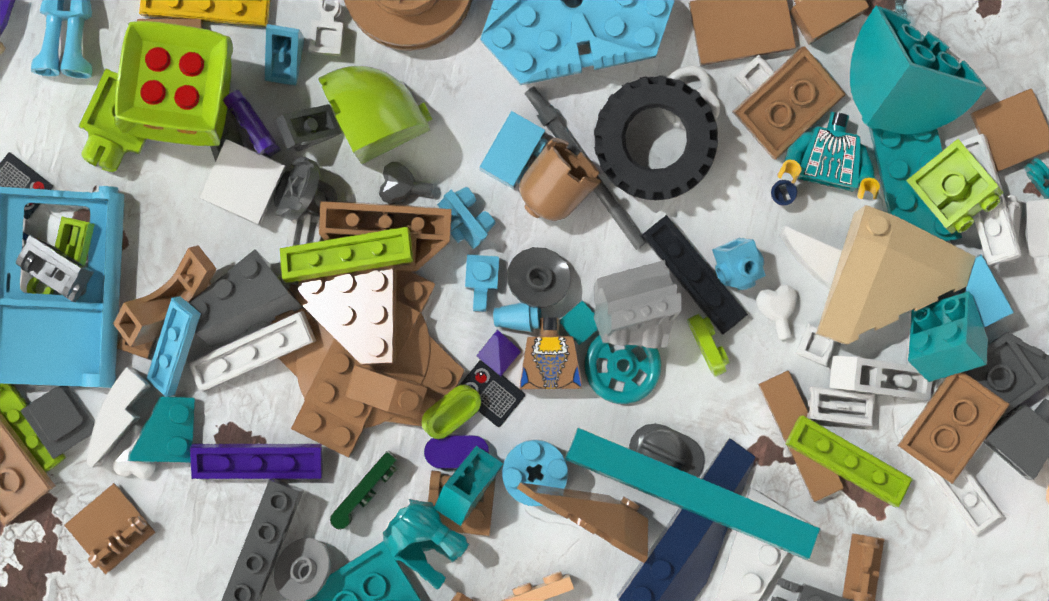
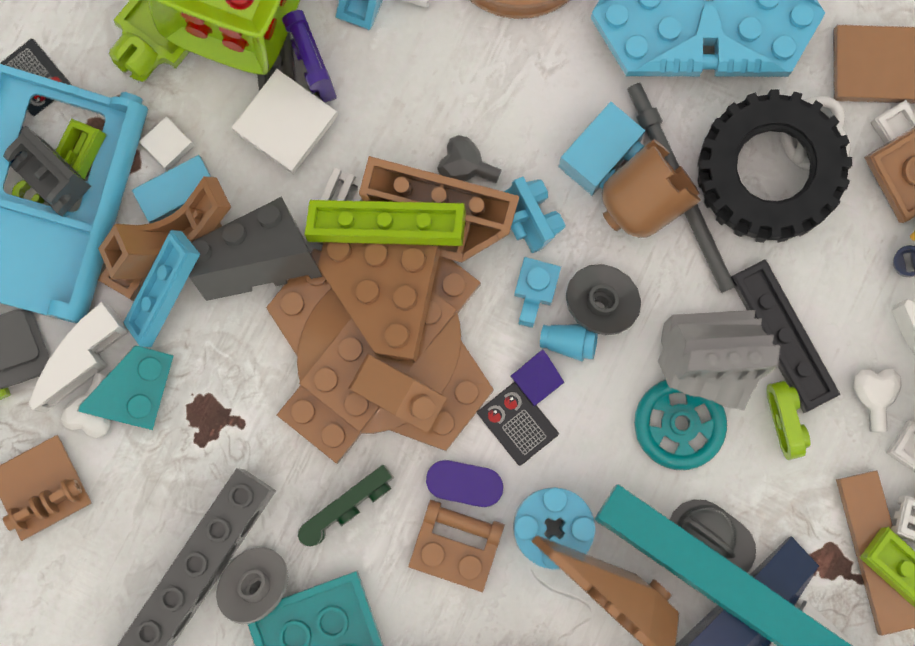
camera: 15 degrees right, 5 degrees down
white tile [187,311,316,392] -> none
dark purple plate [190,444,323,479] -> none
dark grey tile [274,156,338,221] -> none
dark grey slope [275,104,342,152] -> none
lime brick [318,66,432,164] -> none
teal piece [383,499,470,590] -> none
lime tile [421,385,481,439] -> none
teal arch [434,446,503,526] -> none
torso [520,317,582,389] -> none
teal tile [560,300,598,345] -> none
medium azure brick [712,237,766,290] -> none
none -> medium azure tile [132,155,211,223]
none -> white tile [139,116,195,171]

